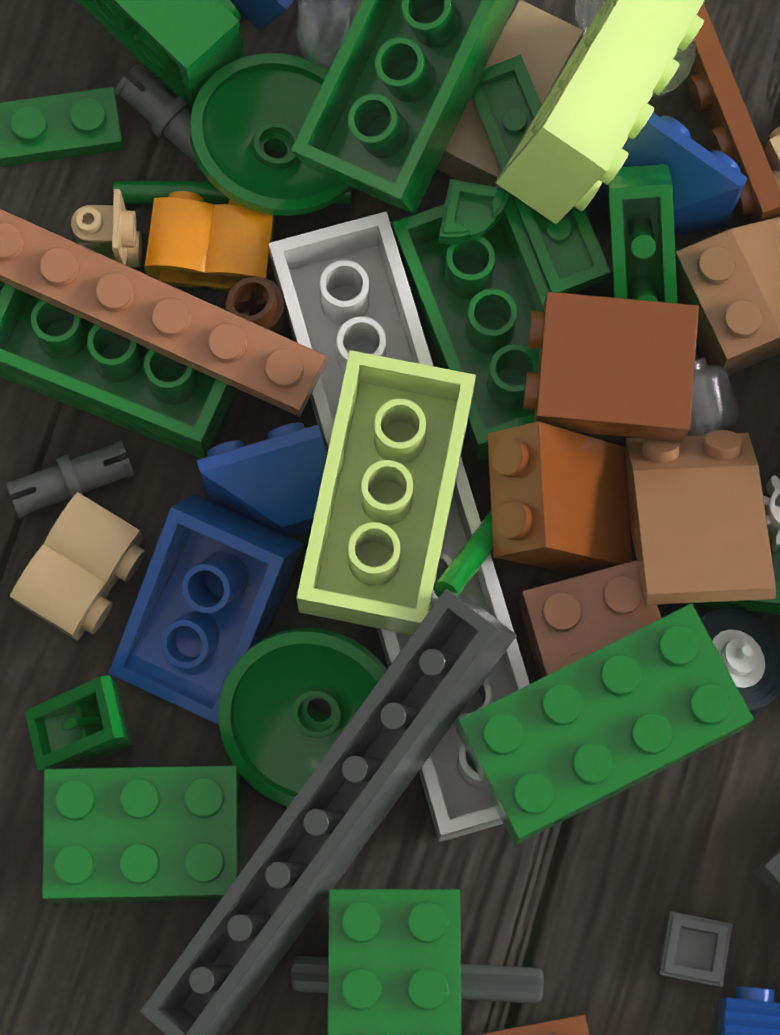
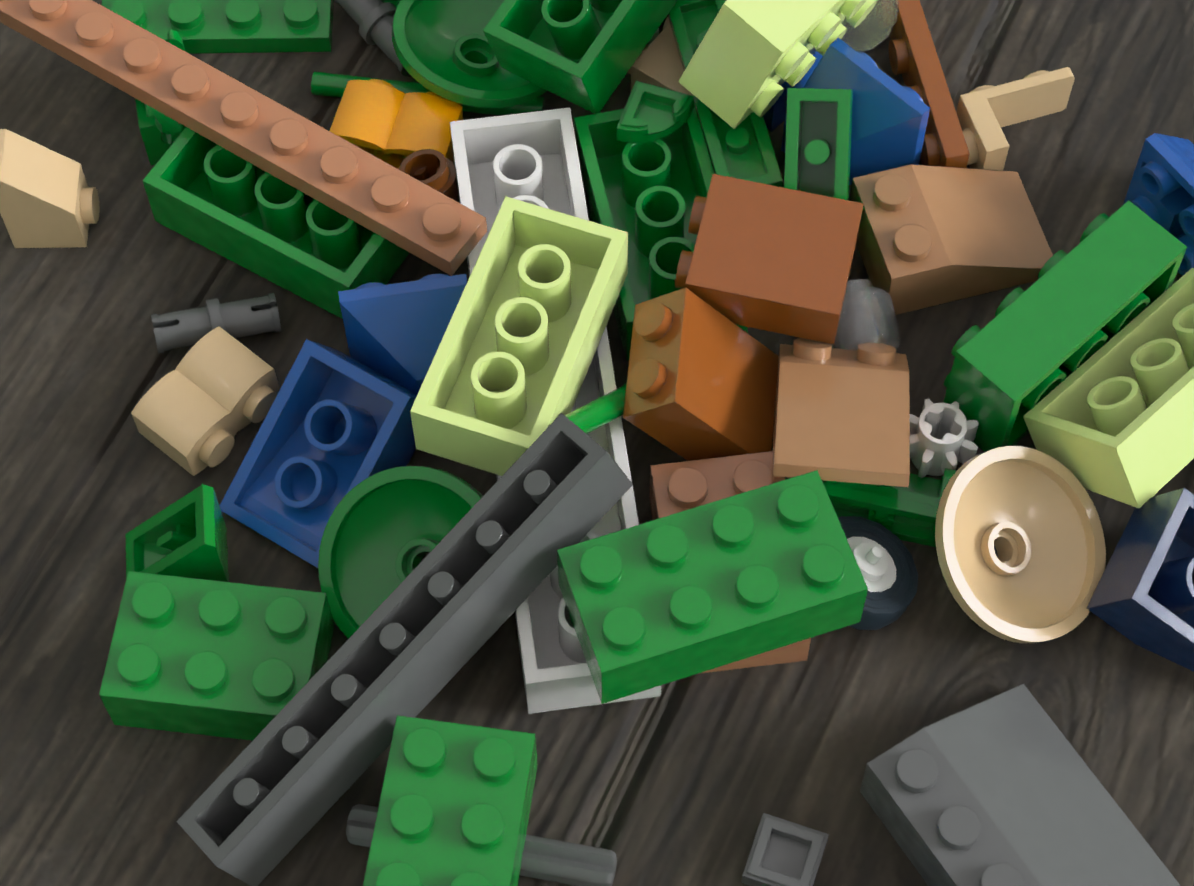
camera: 10 degrees right, 15 degrees down
tan hinge [71,189,142,268] -> none

